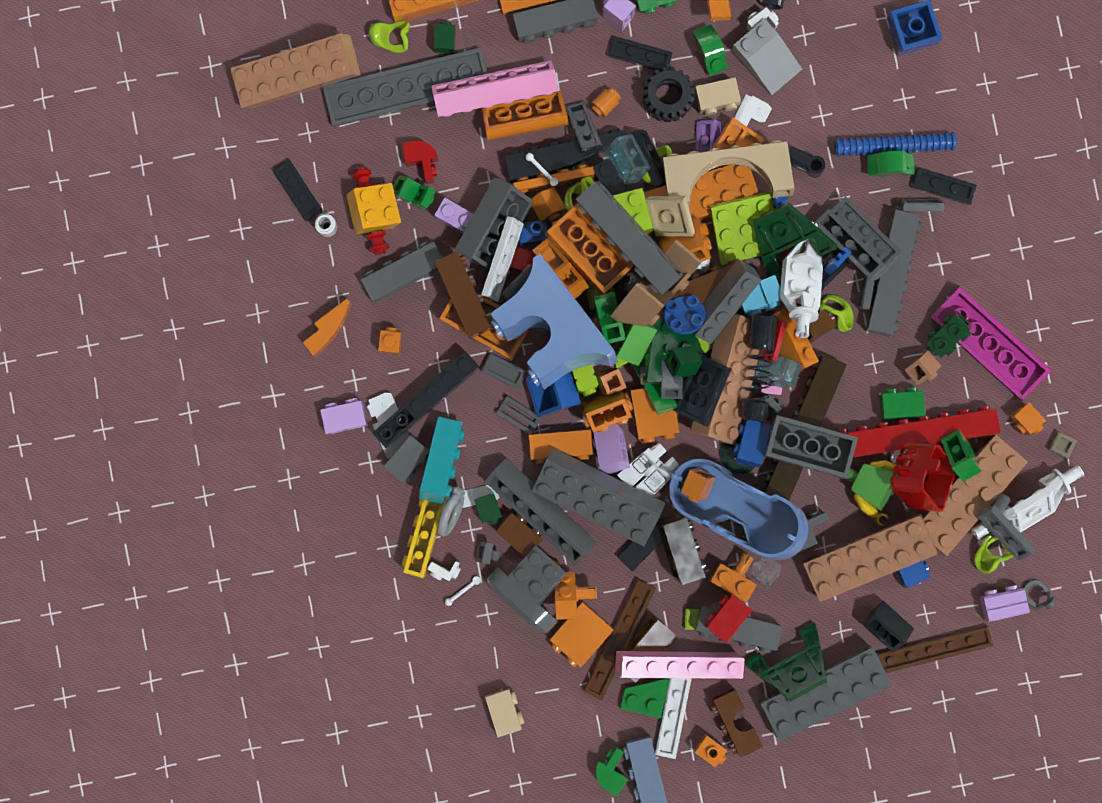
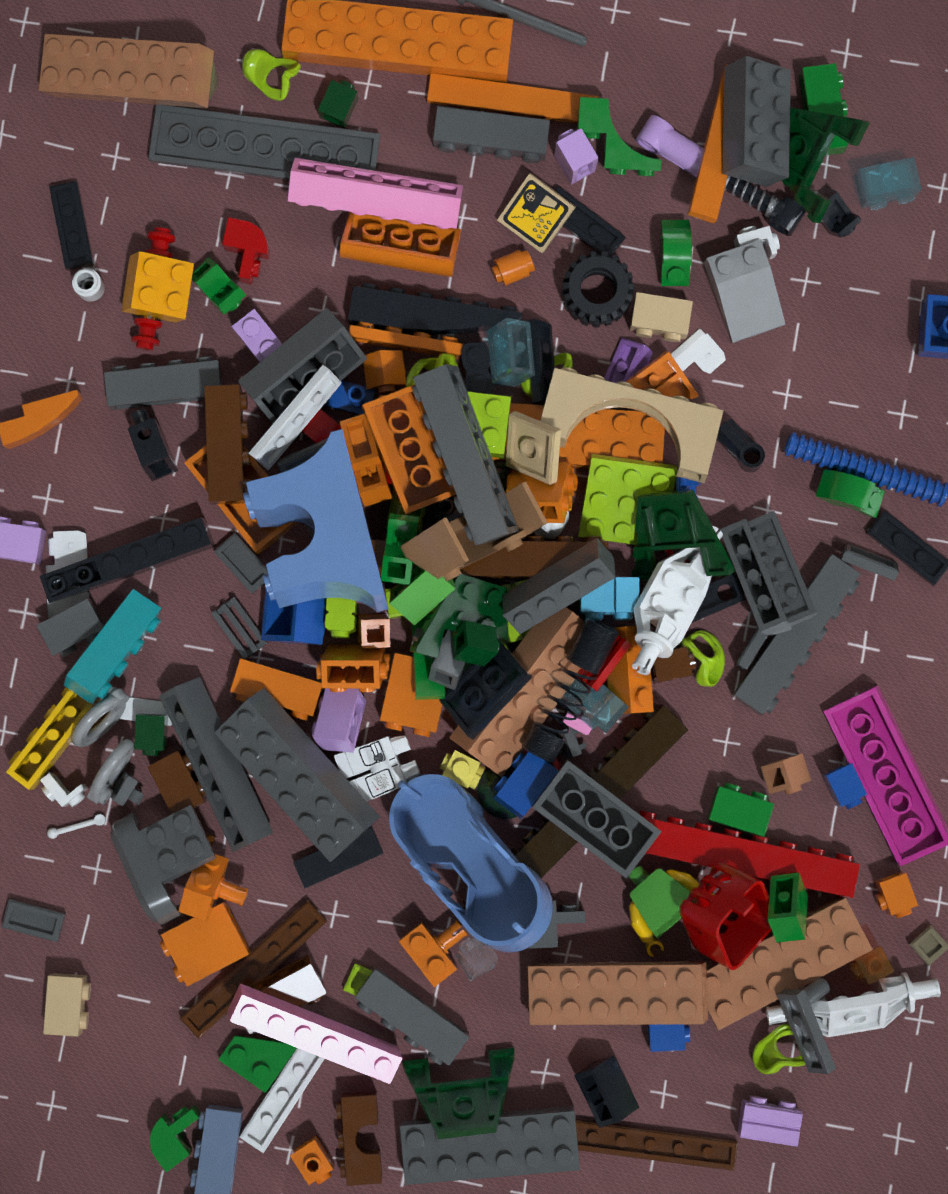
camera: 15 degrees right, 0 degrees up
orange brick [378,327,403,355] -> none
white hinge [525,153,558,186] -> none
black tile [565,101,603,156] -> none
brick [656,513,706,585] -> none
blue dish [664,296,706,334] -> none
orange brick [681,467,716,502] -> none
red brick [705,594,752,643] -> none
blue tile [824,247,852,275] -> none
dark green brick [926,311,972,358] -> none
dark grey piece [1023,580,1057,610] -> none
none -> dark grey tile [2,899,66,942]
none -> light grey piece [87,739,135,805]
none -> black torso [128,409,178,481]
none -> light yellow brick [440,750,485,790]
none -> tile [497,173,576,253]
none -> blue brick [822,763,867,809]
none -> clear orange bracket [849,946,894,985]

